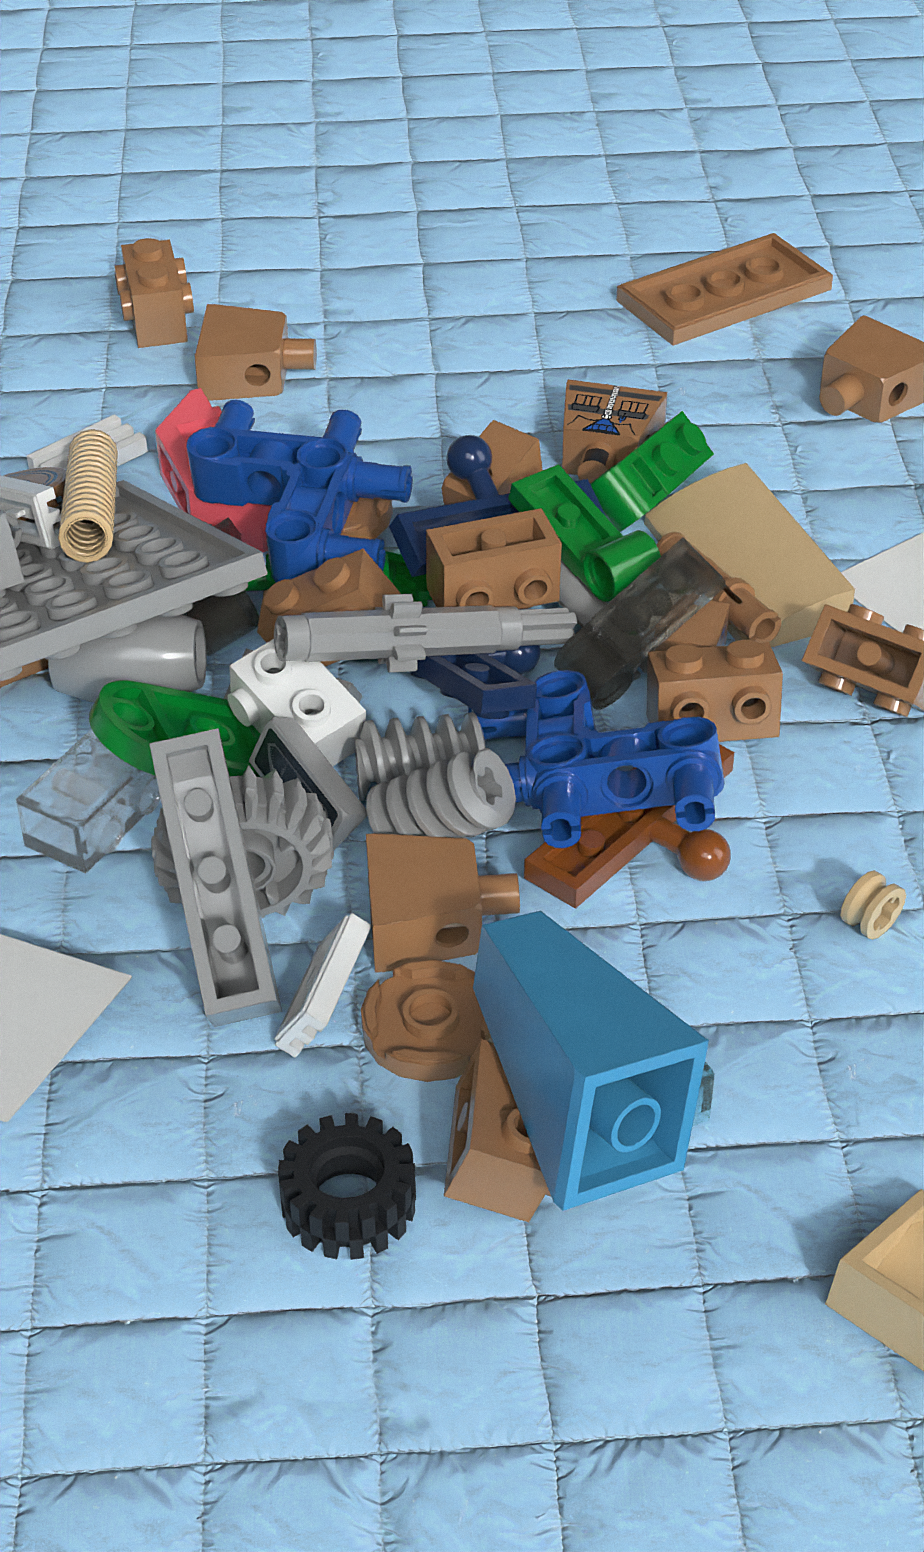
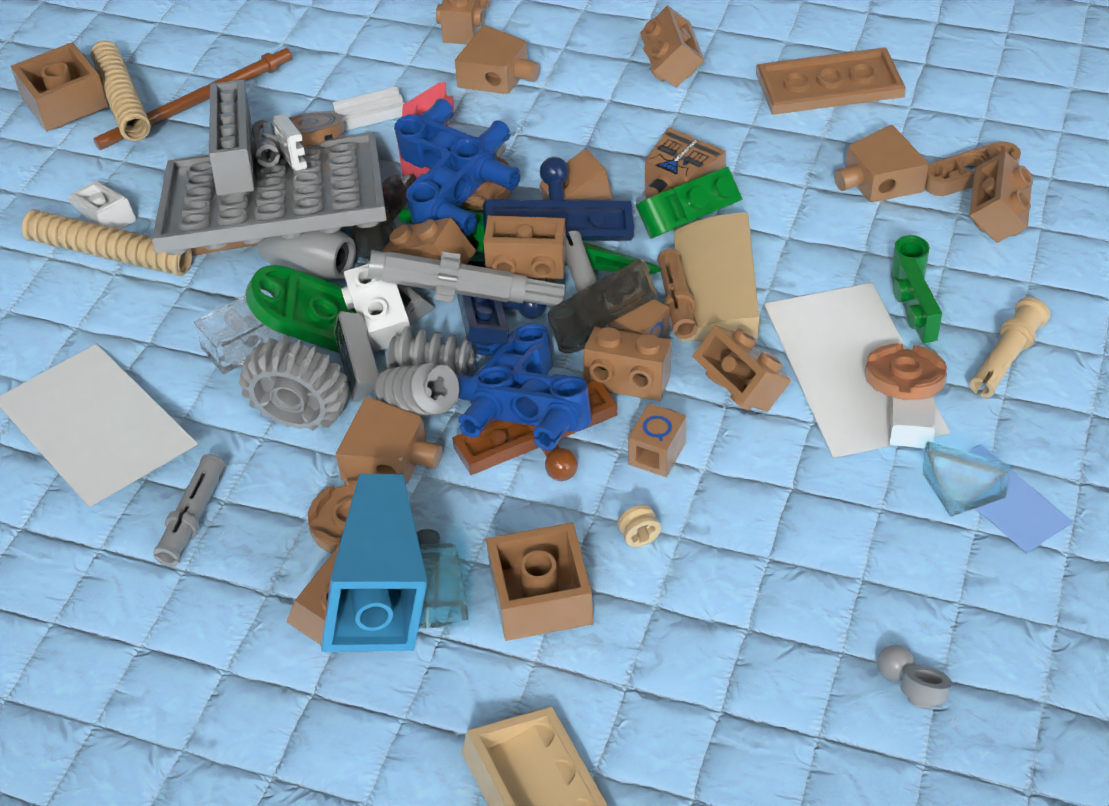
camera: 25 degrees right, 5 degrees up
tan piece [58,429,118,563] -> none
light grey slope [149,729,282,1027] -> none
white tile [274,913,372,1058] -> none
black tyre [278,1113,416,1260] -> none
green plate [508,464,663,602] -> none
none -> light grey pin [153,454,226,567]
none -> medium nougat brick [486,522,593,641]
none -> medium nougat brick [628,403,686,477]
none -> medium nougat brick [640,5,705,88]

